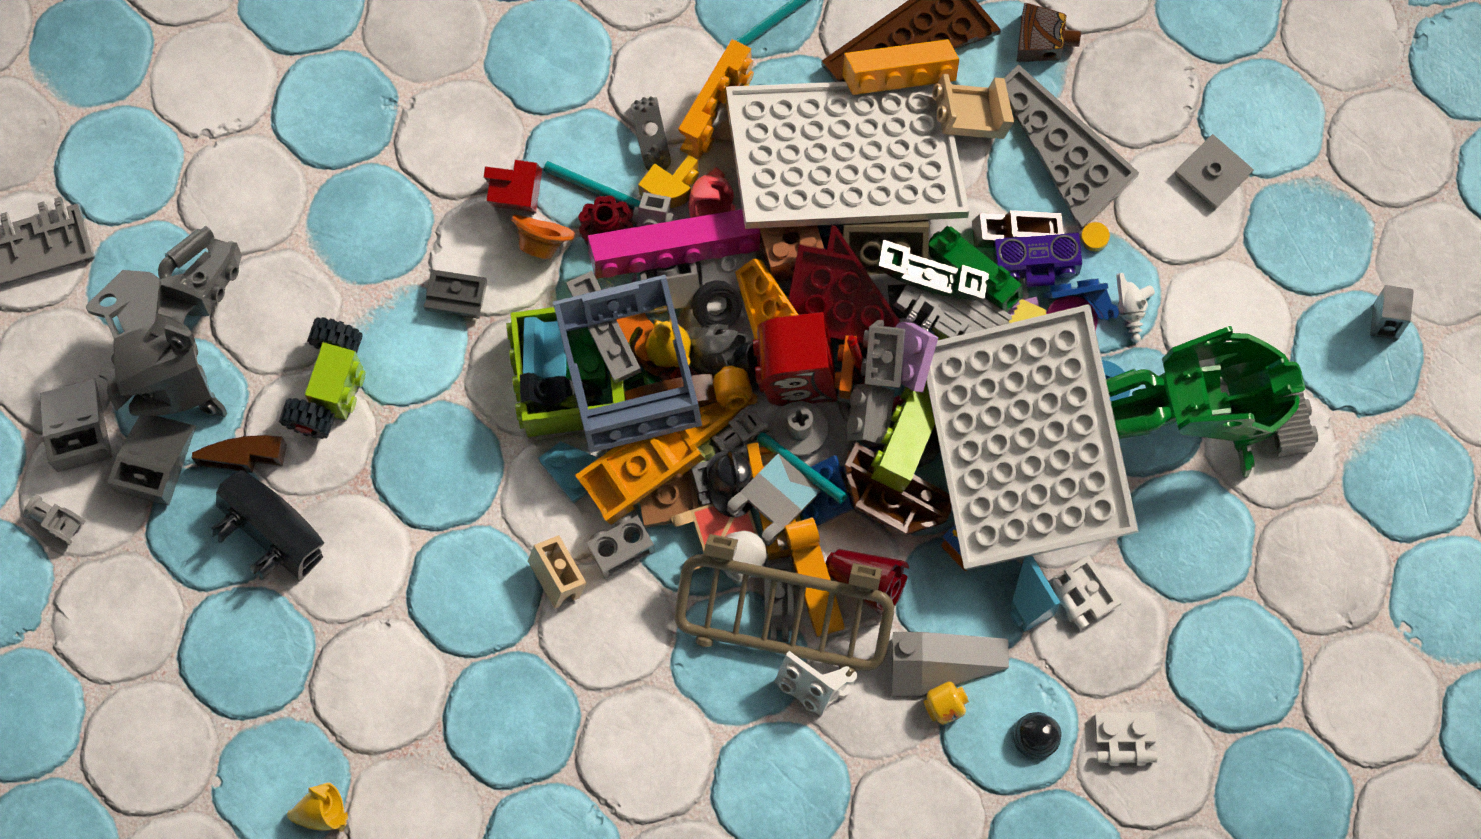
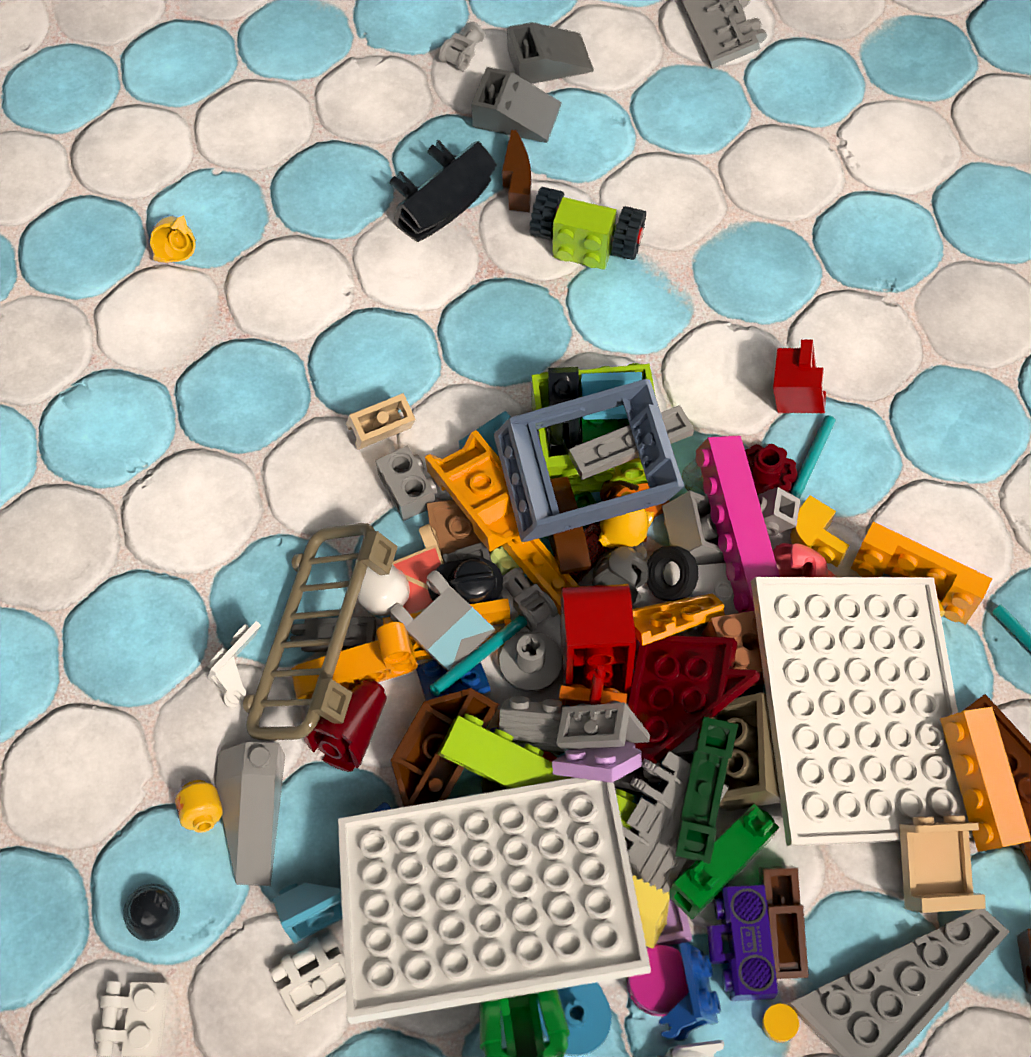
camera: 90 degrees right, 10 degrees down
dark grey piece [86,226,242,417] -> none
dark grey plate [424,269,487,319] -> none
orange hat [511,214,575,259] -> none
dark grey piece [631,96,671,170] -> none
light orange head [713,366,752,410] -> none

